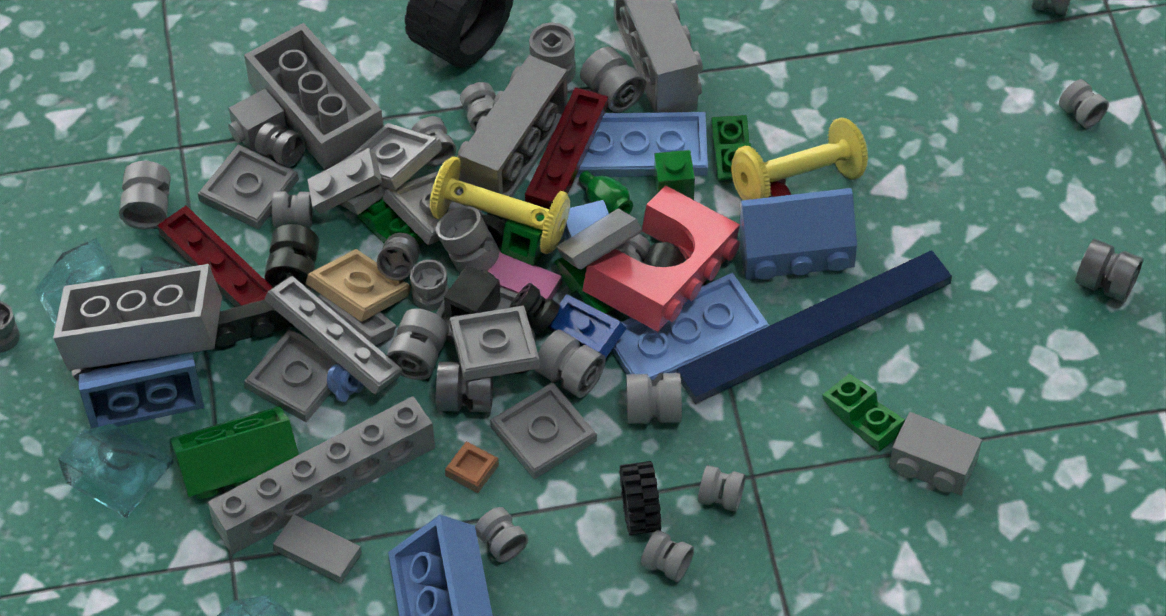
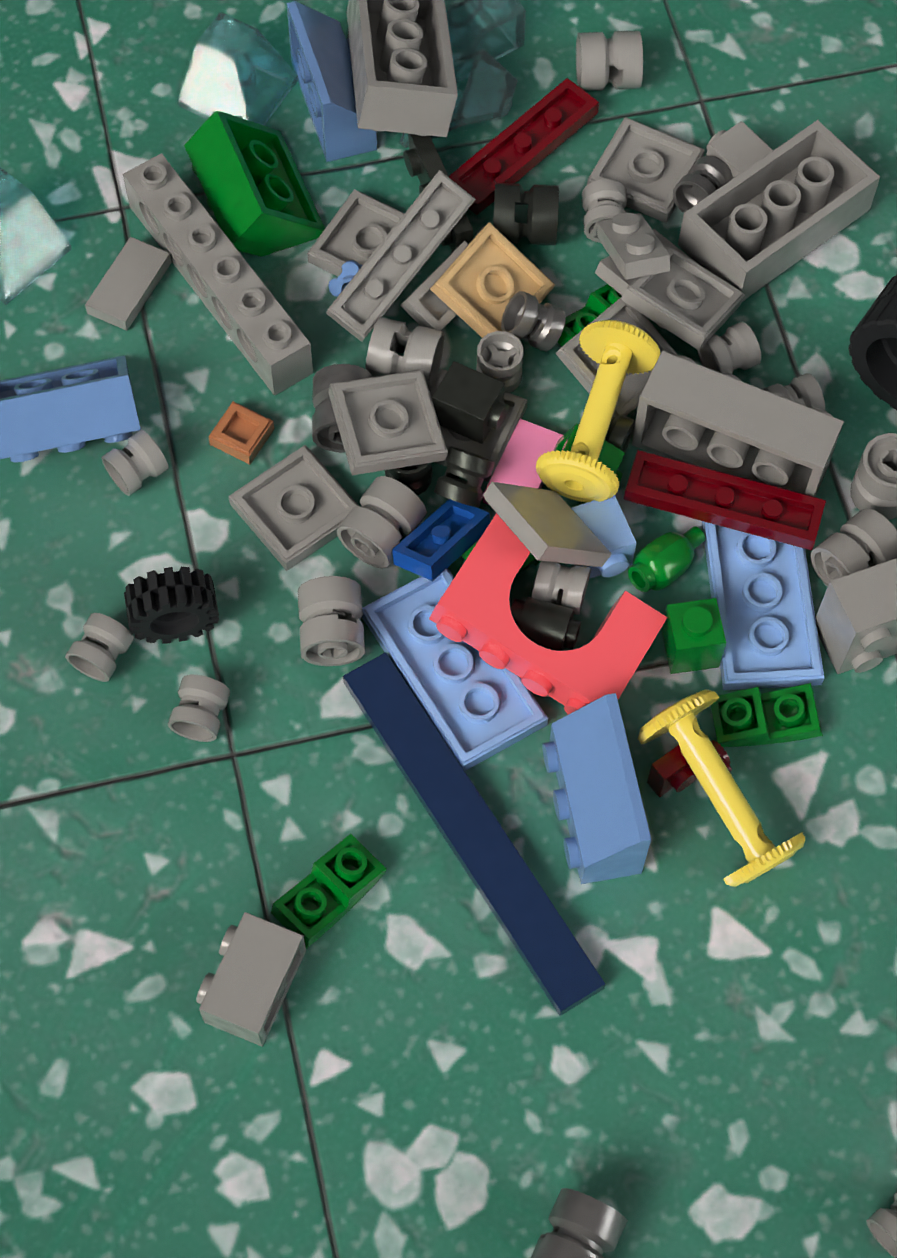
camera: 85 degrees right, 10 degrees up
light grey wheel [436,206,500,273] -> none

